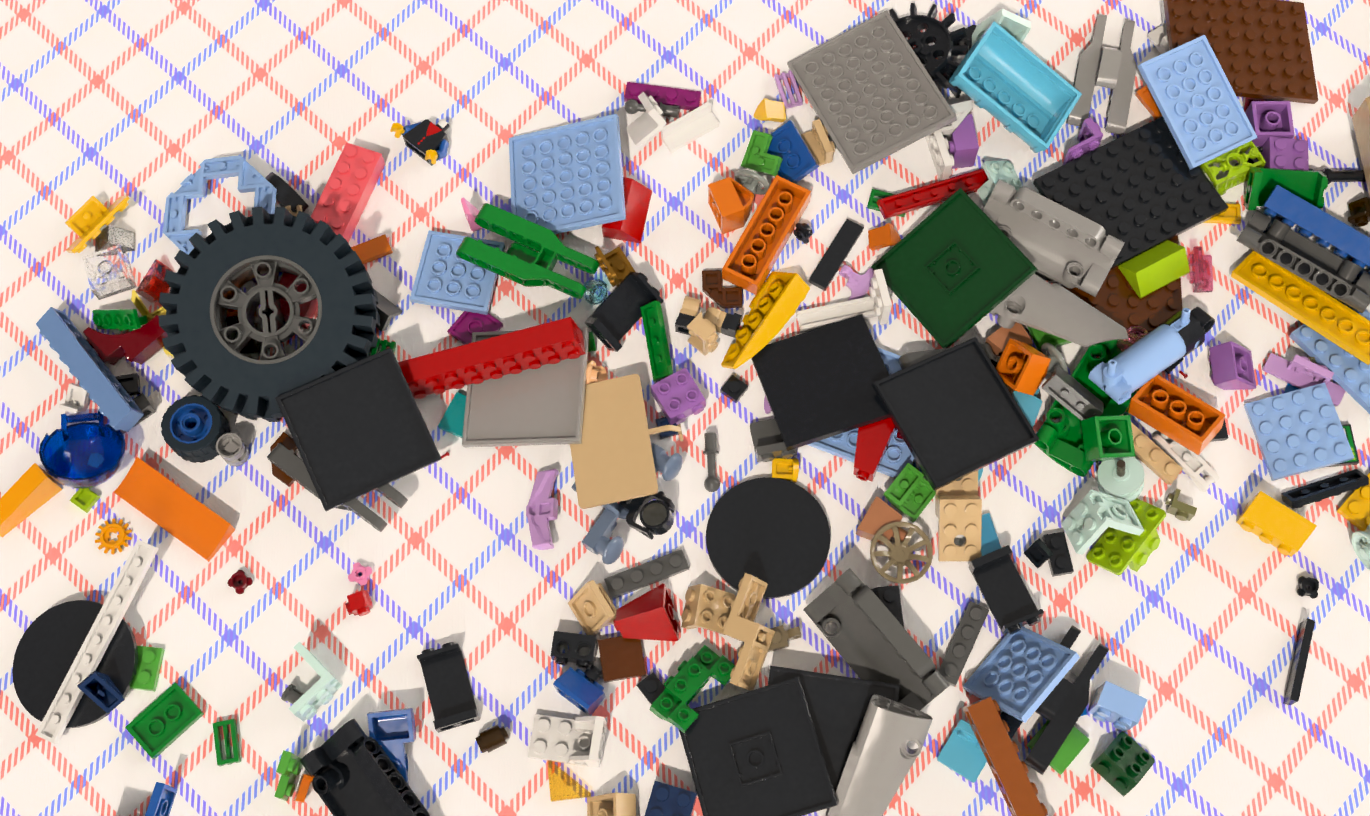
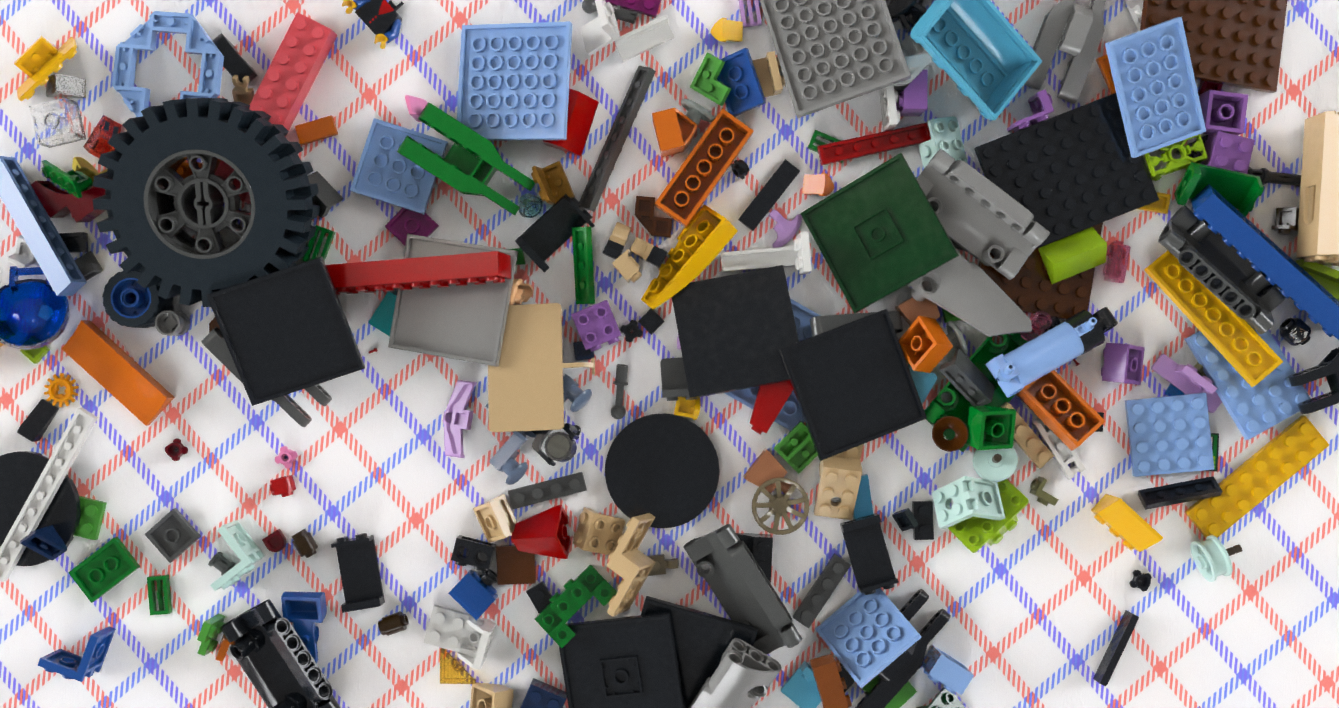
camera: 10 degrees right, 20 degrees up
none -> black slope [17,399,59,442]
none -> dark grey plate [144,508,201,563]
none -> dark red tile [262,529,287,552]
none -> dark brown brick [291,529,318,558]
none -> dark grey plate [579,66,656,212]
none -> black plate [620,320,643,342]
none -> reddish brown piece [932,416,968,452]

